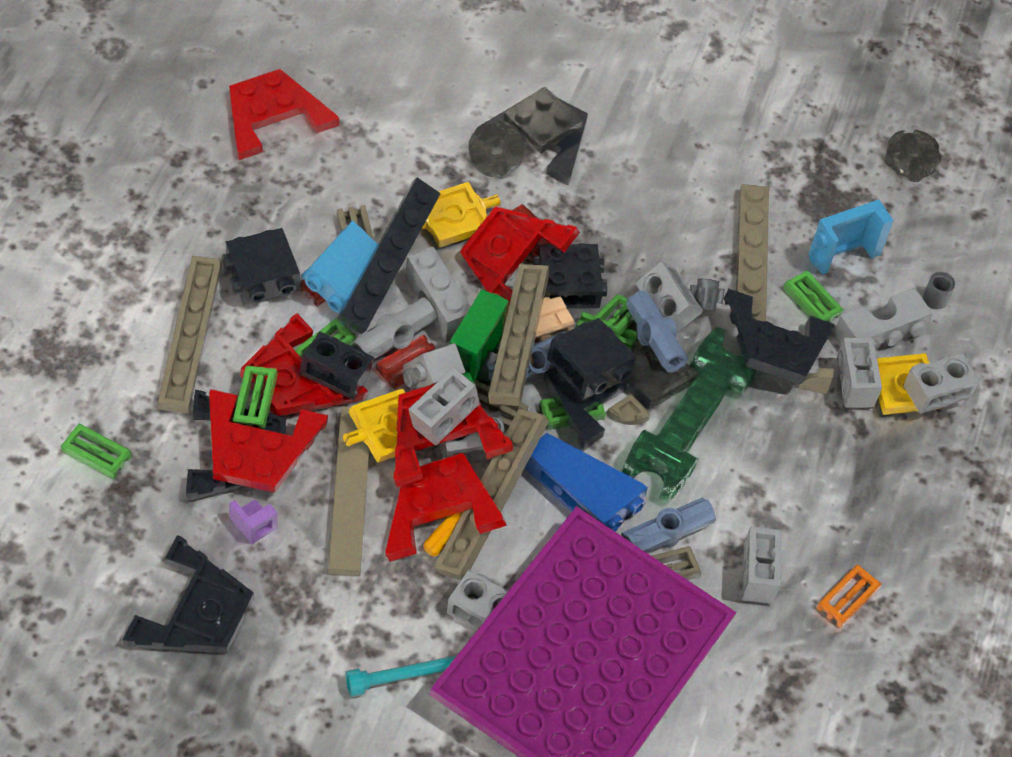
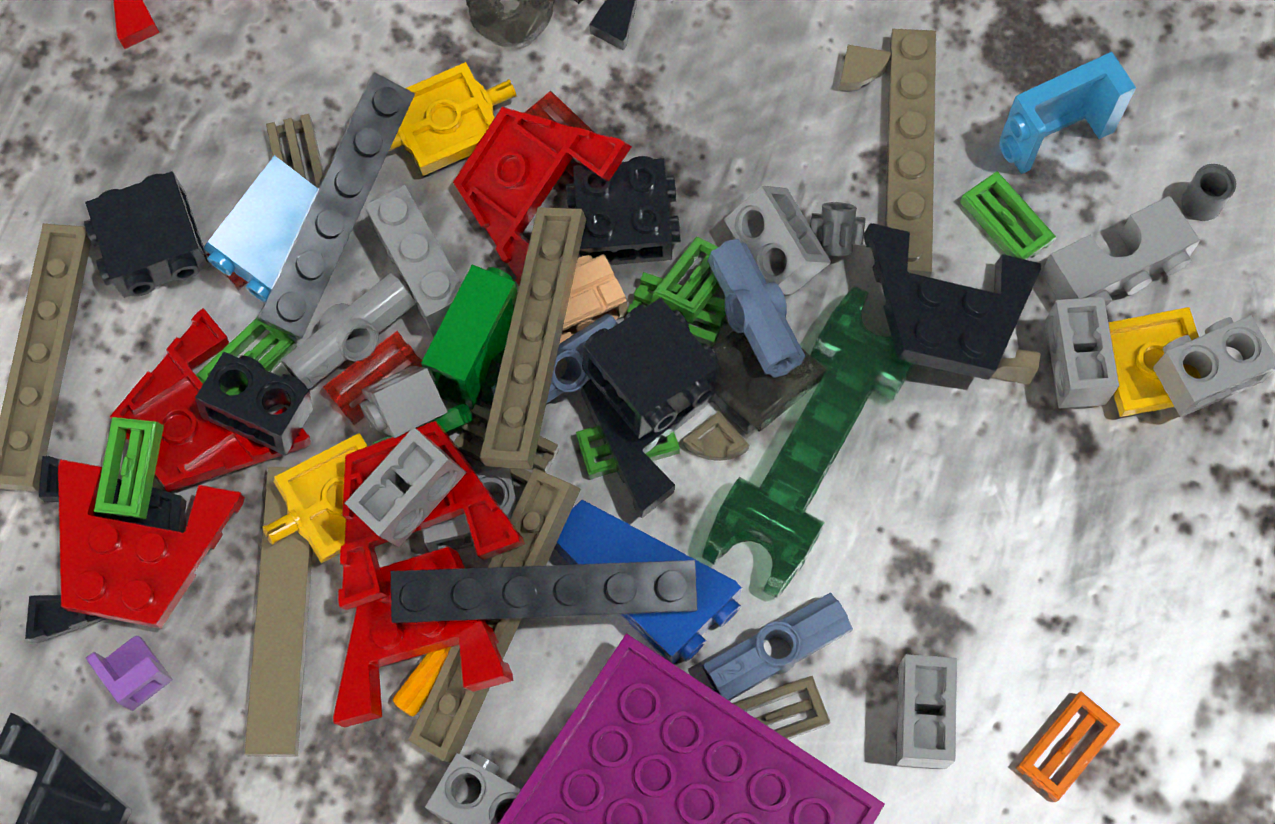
camera: 10 degrees right, 15 degrees up
none -> black plate [391,560,697,623]
none -> dark tan tile [839,44,891,91]

